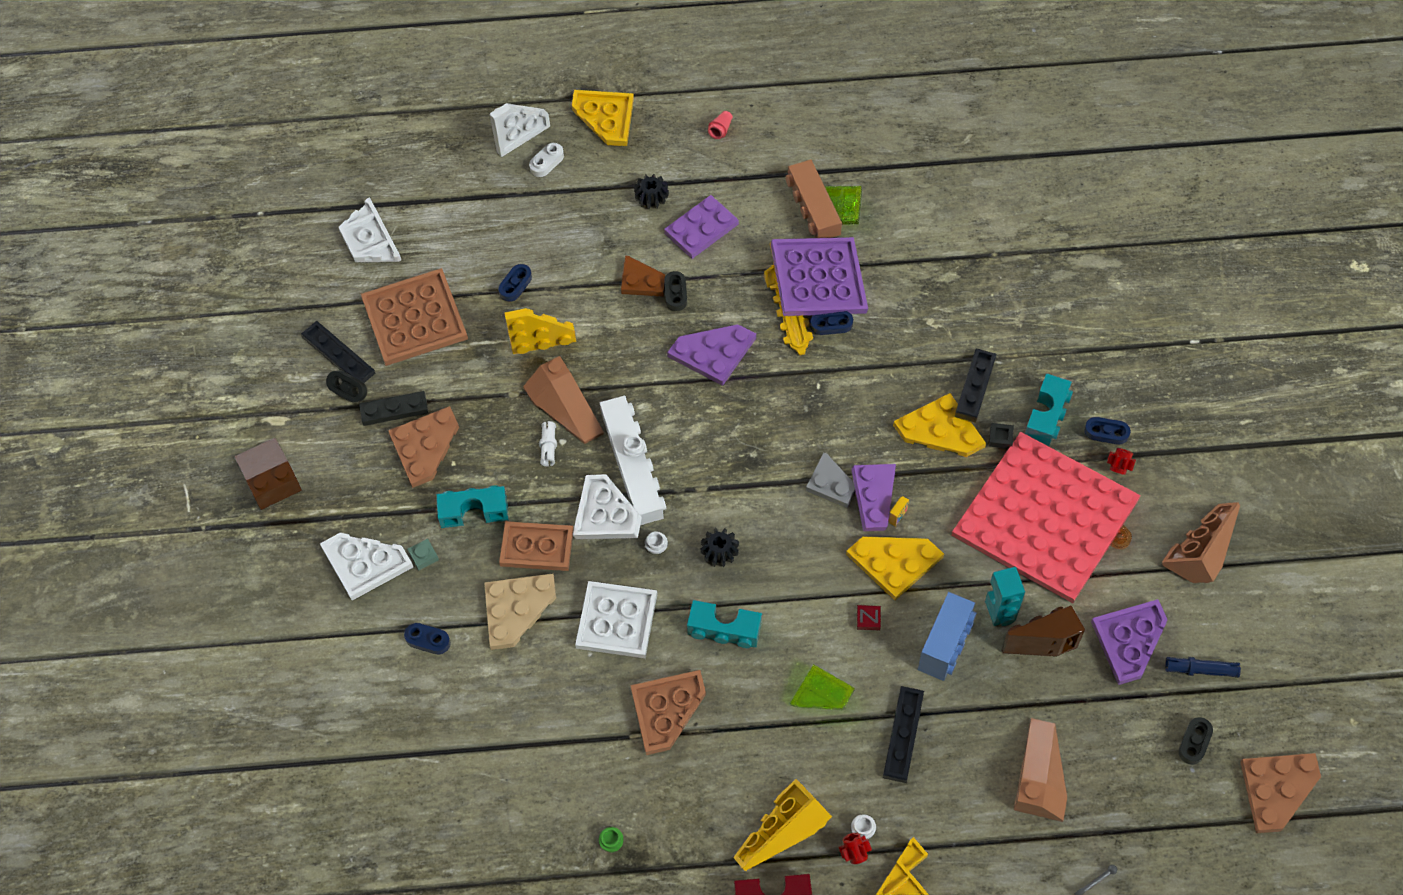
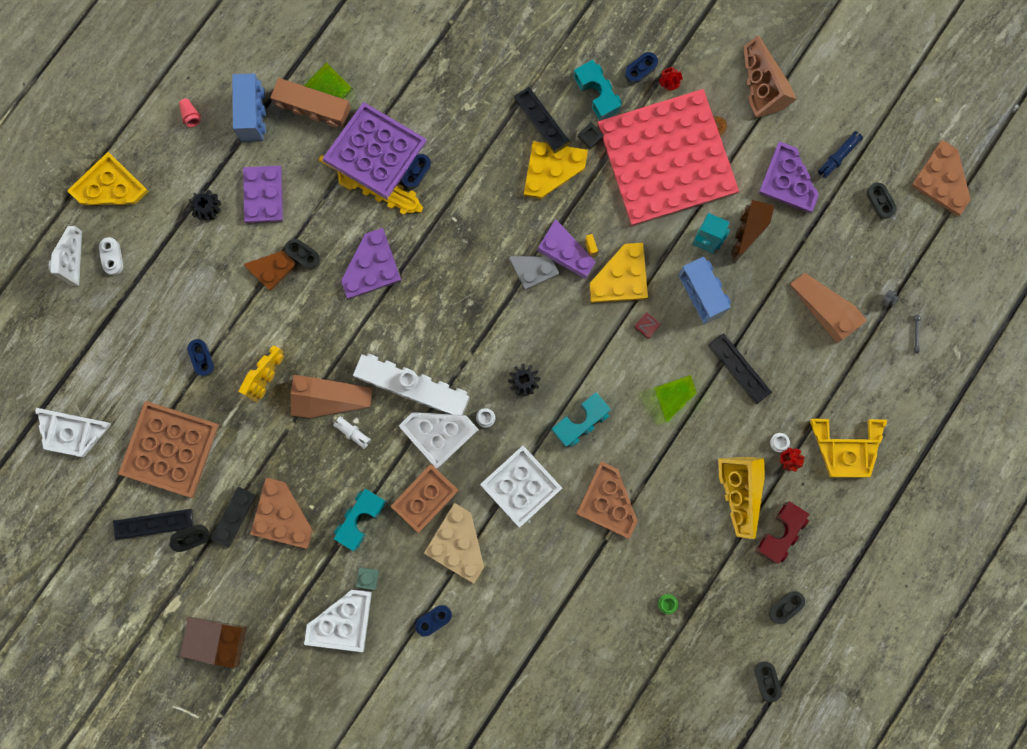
camera: 55 degrees left, 20 degrees up
none -> medium blue brick [232,73,266,142]
none -> dark grey plate [881,290,899,308]

